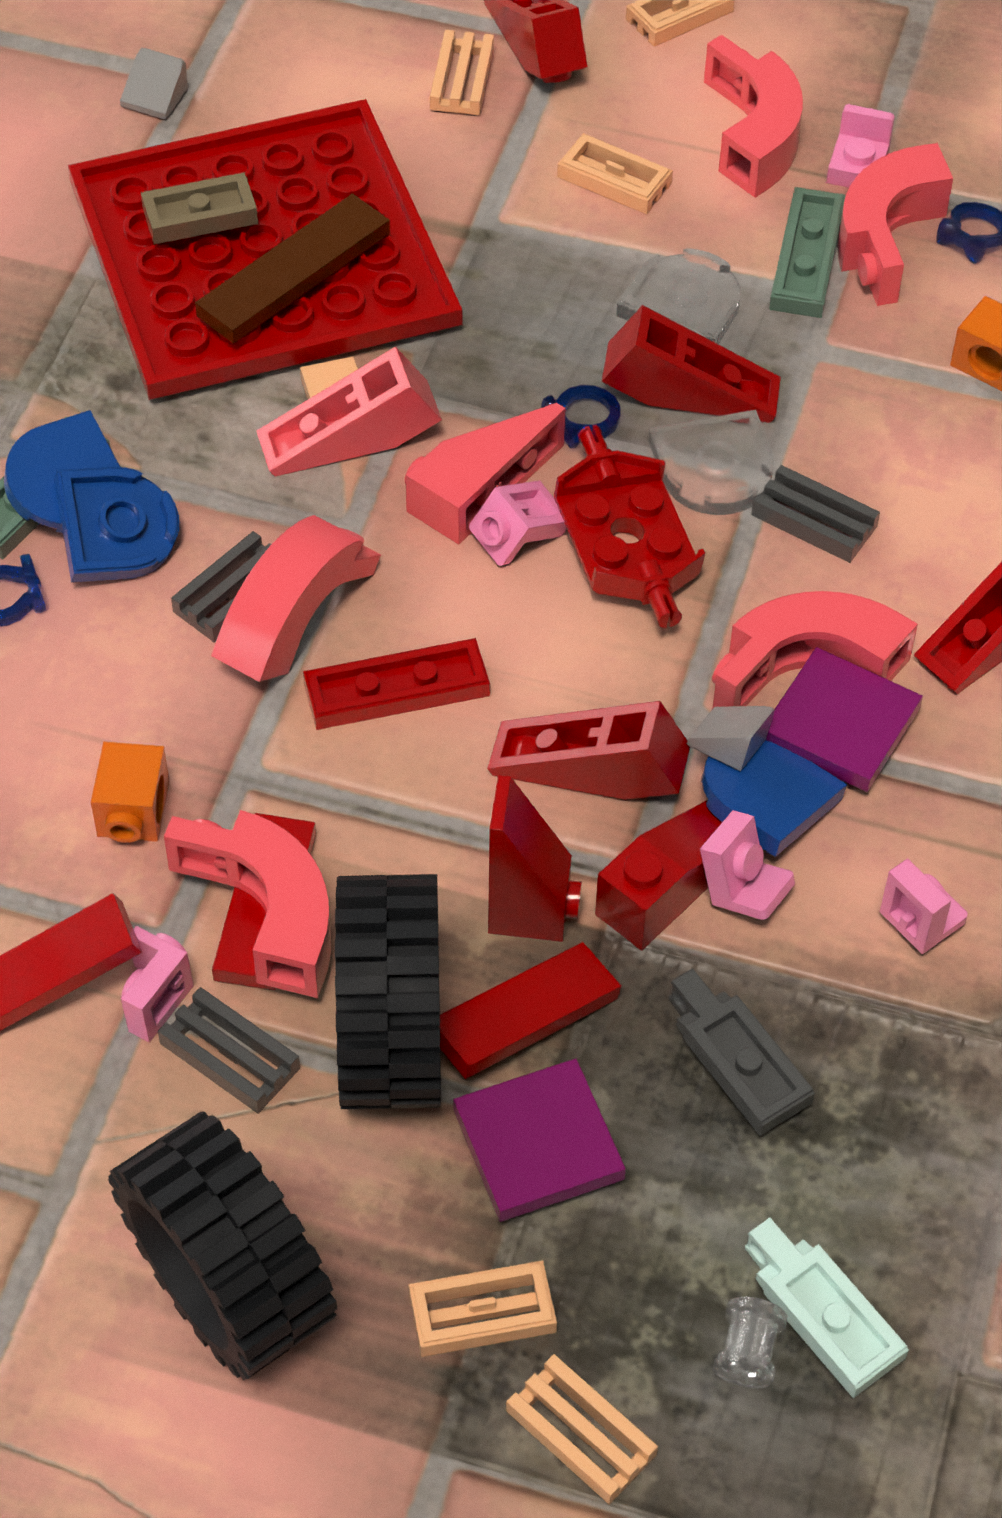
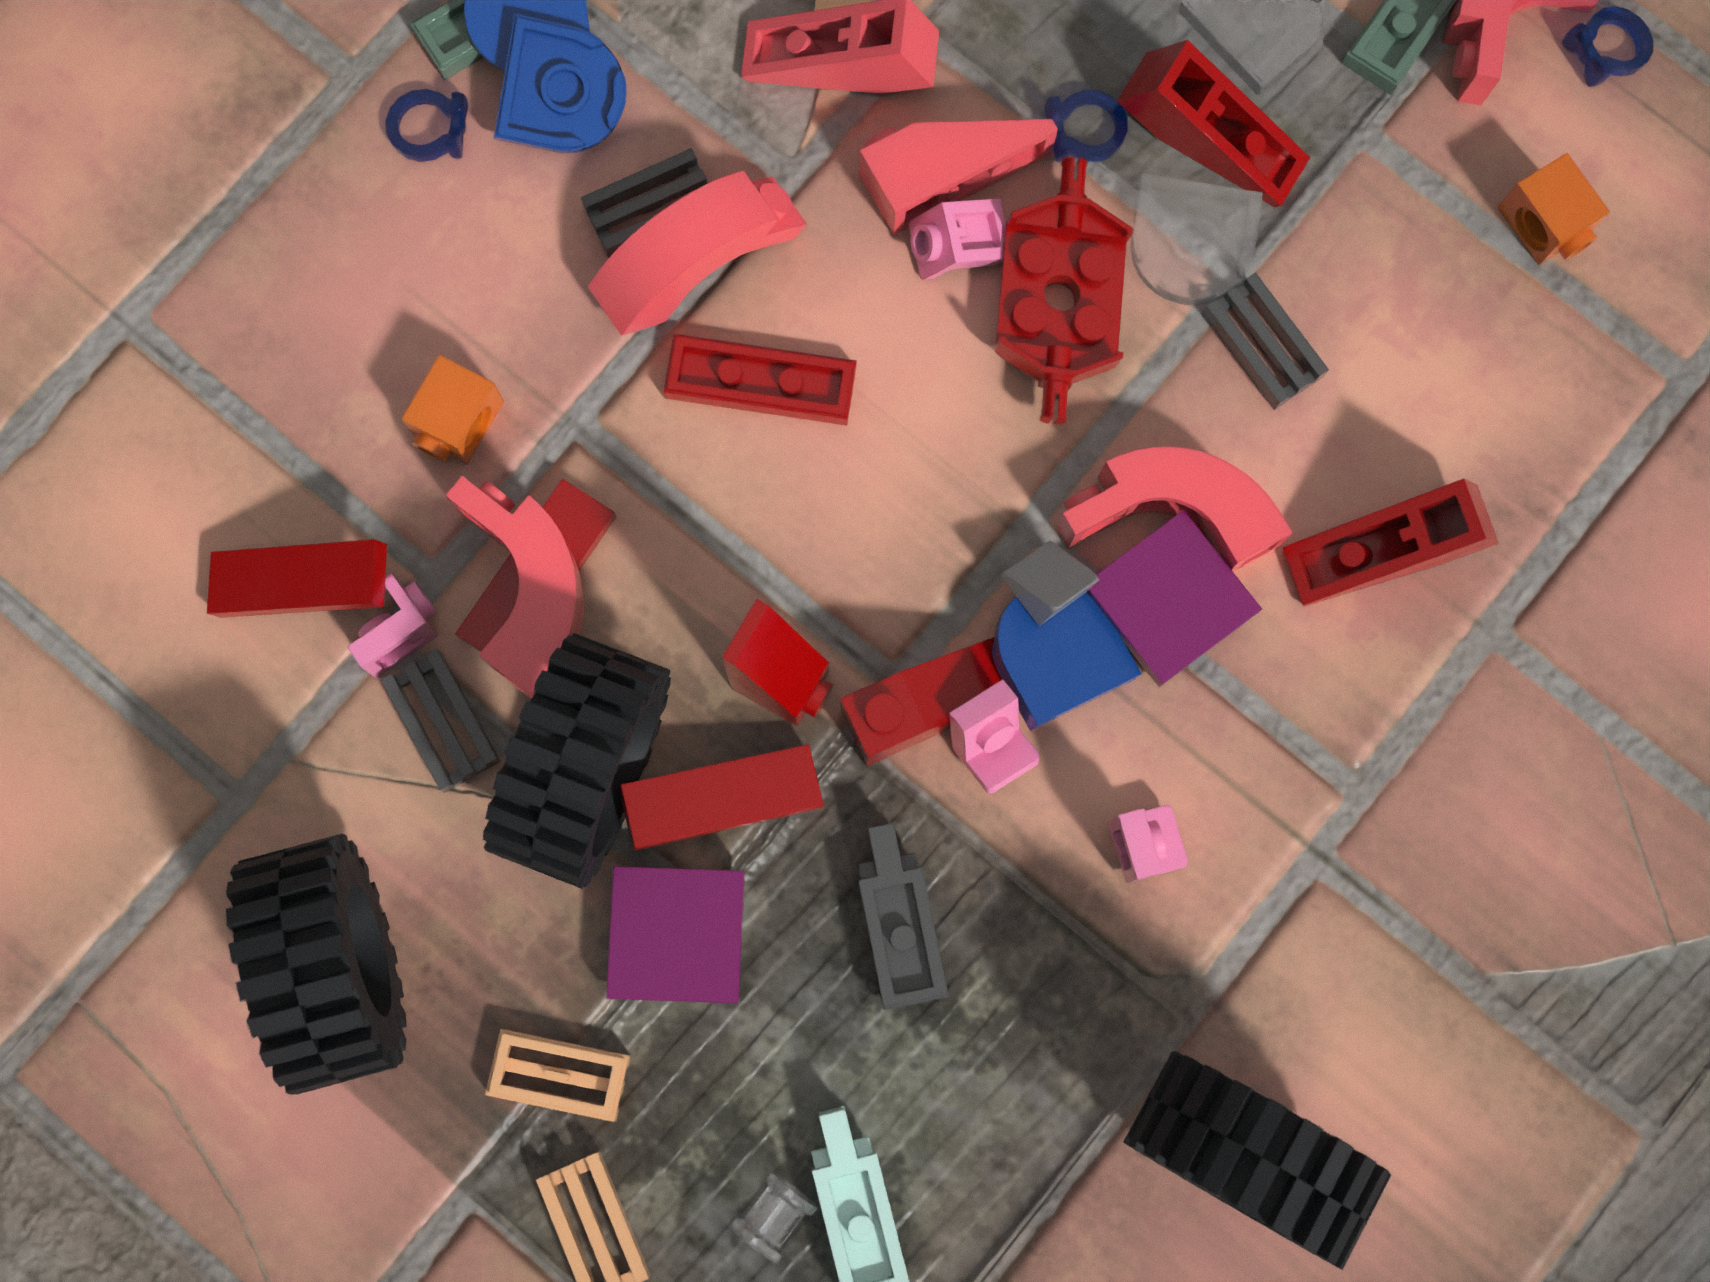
camera: 20 degrees right, 25 degrees up
red slope [487,701,690,800] -> none

